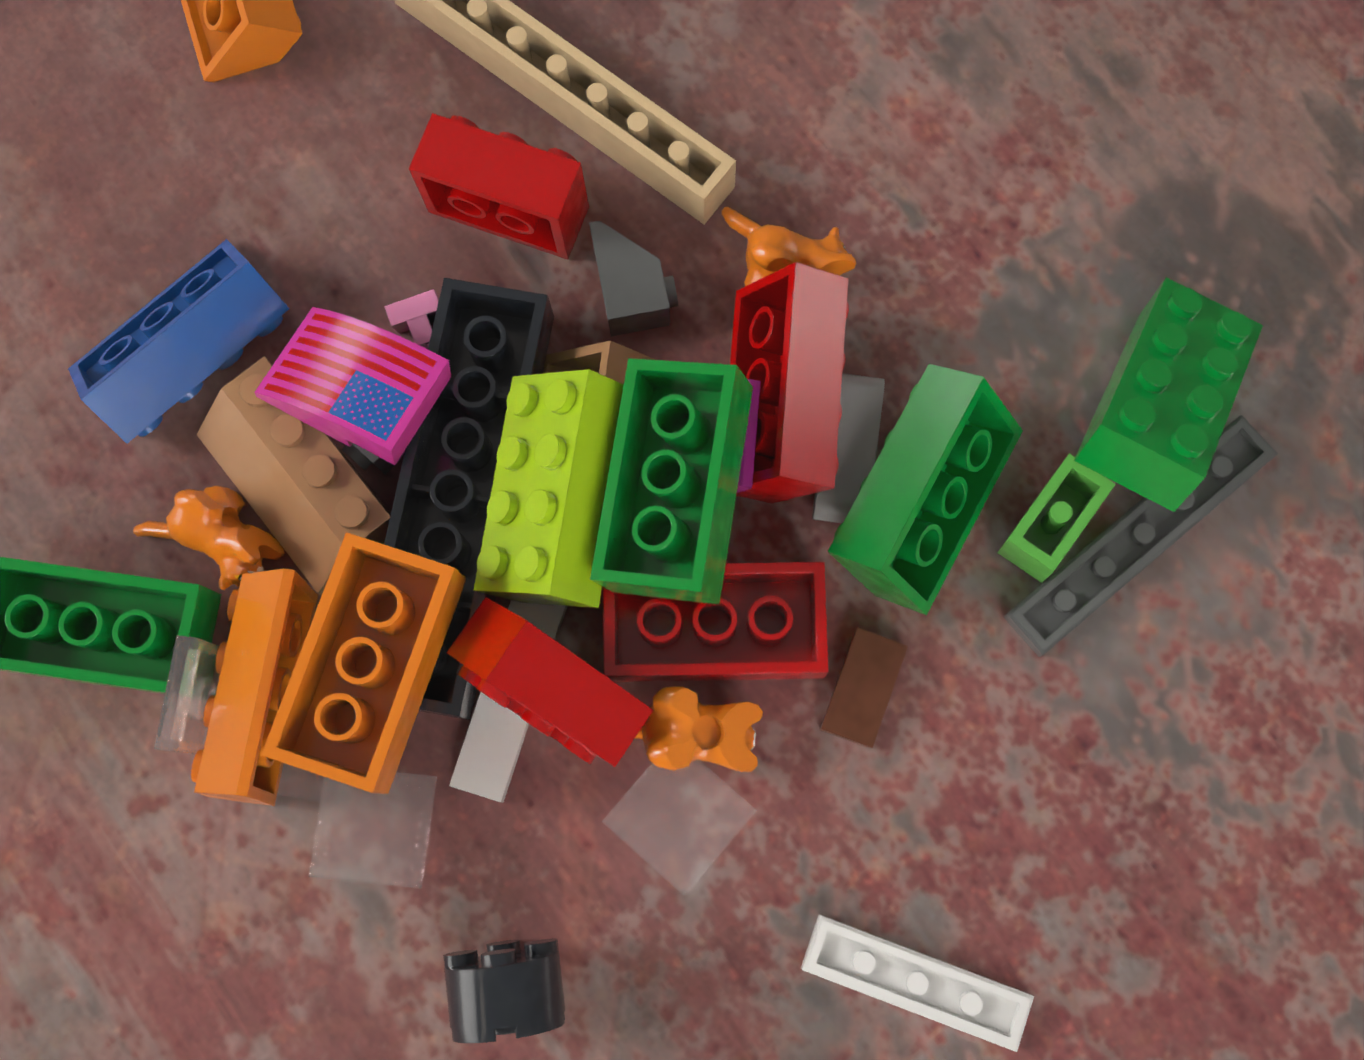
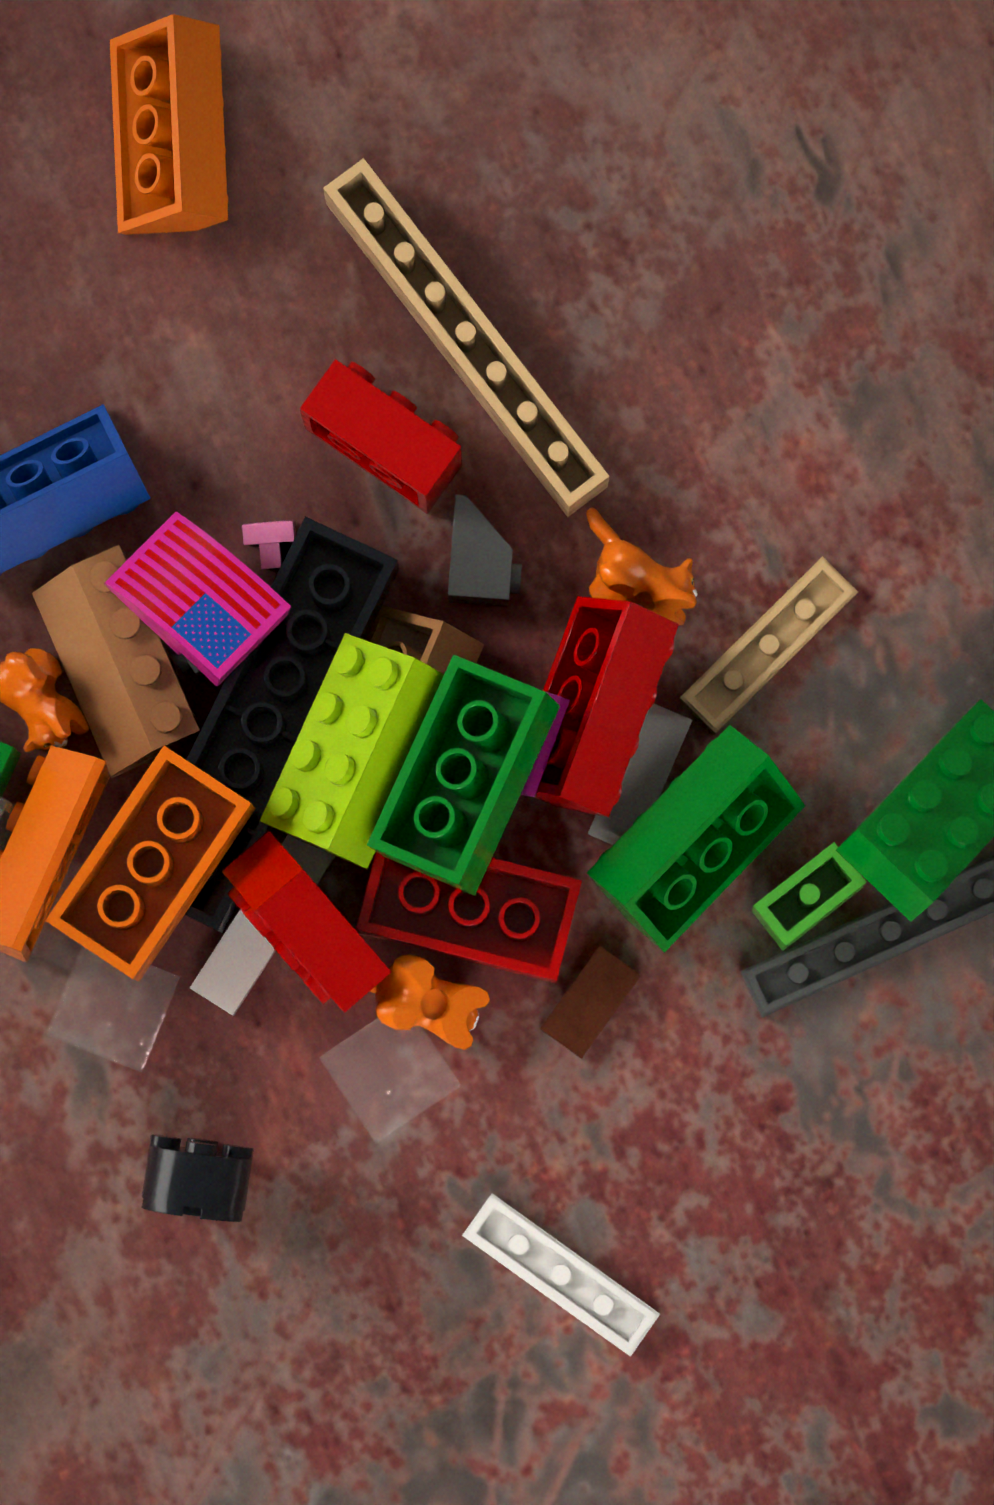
camera: 10 degrees right, 5 degrees up
none -> tan tile [679,556,858,735]

